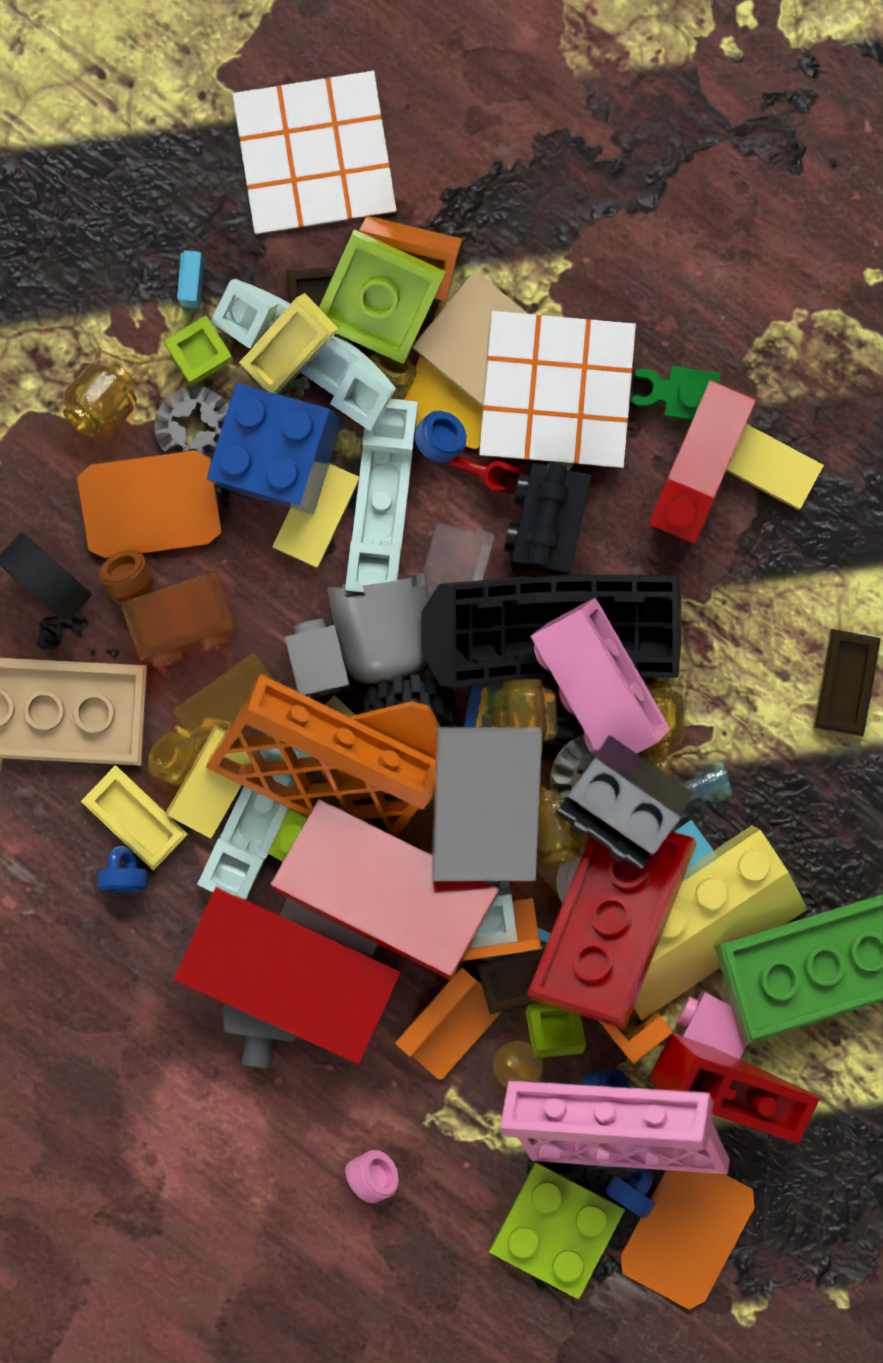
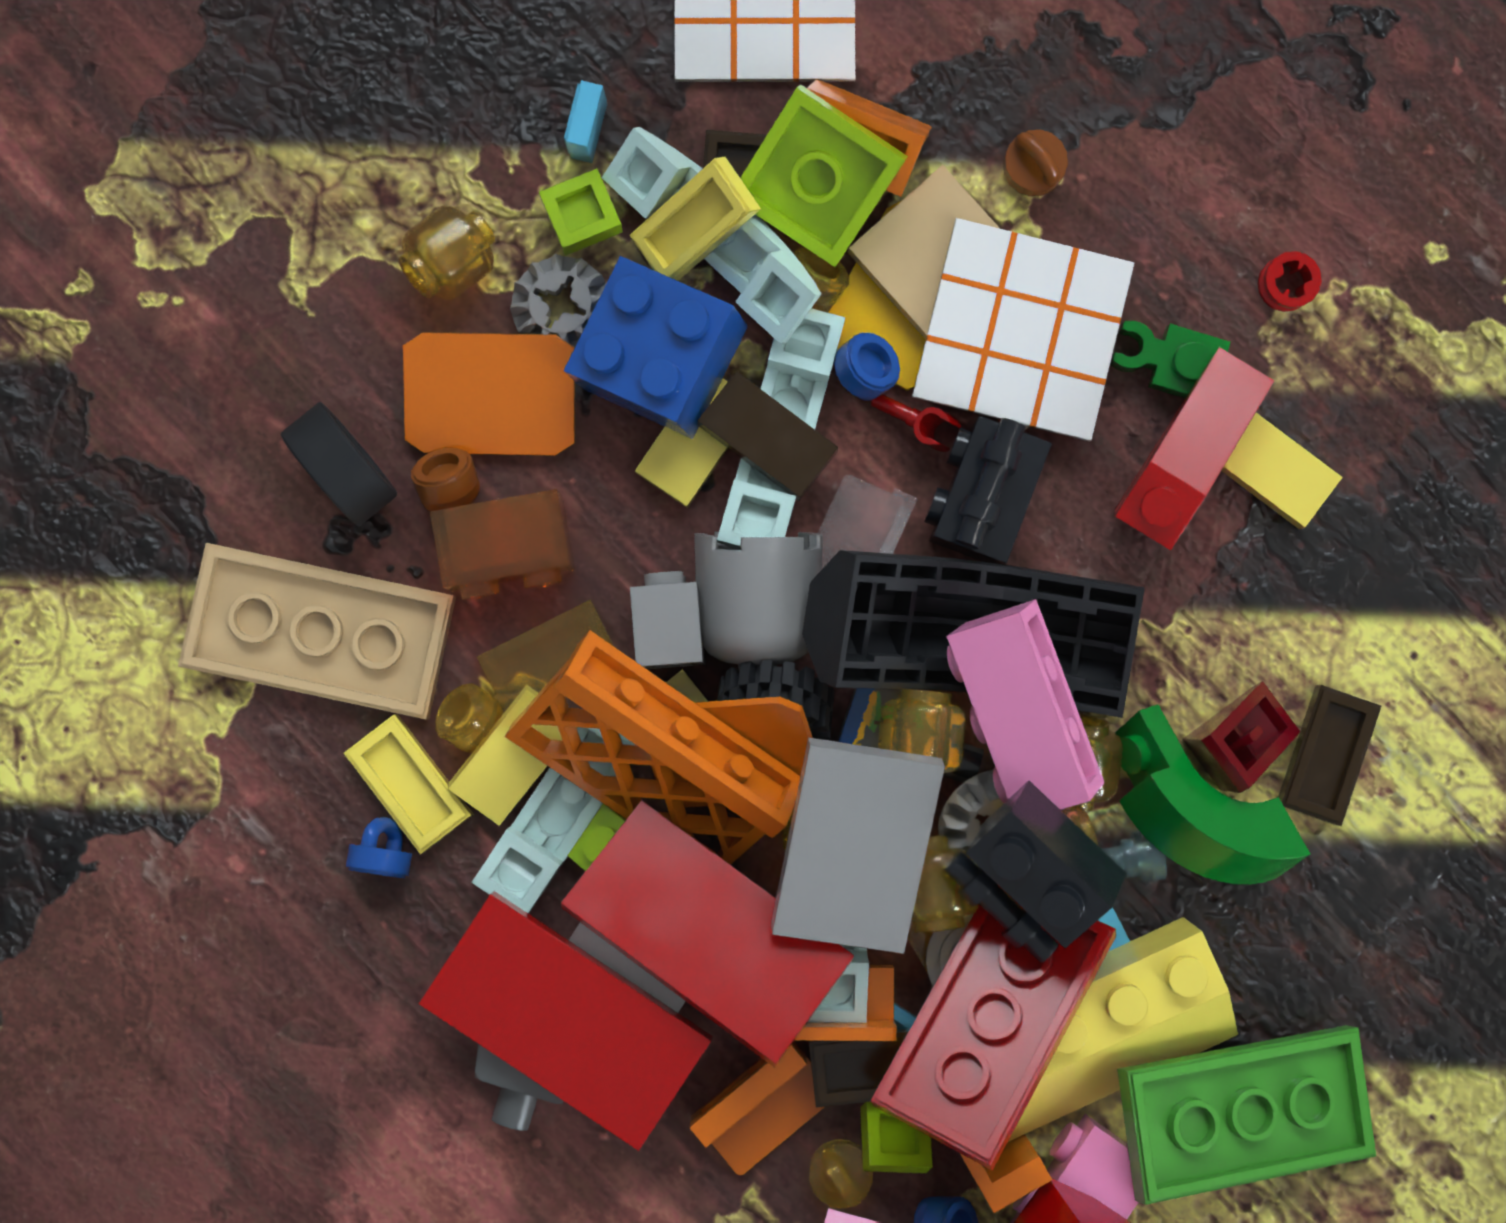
camera: 10 degrees right, 0 degrees up
none -> dark brown tile [698,371,838,501]
none -> dark orange tile [1003,129,1068,196]
none -> green arch [1108,704,1310,885]
none -> dark red slope [1183,681,1301,793]
none -> red bush [1257,251,1322,312]

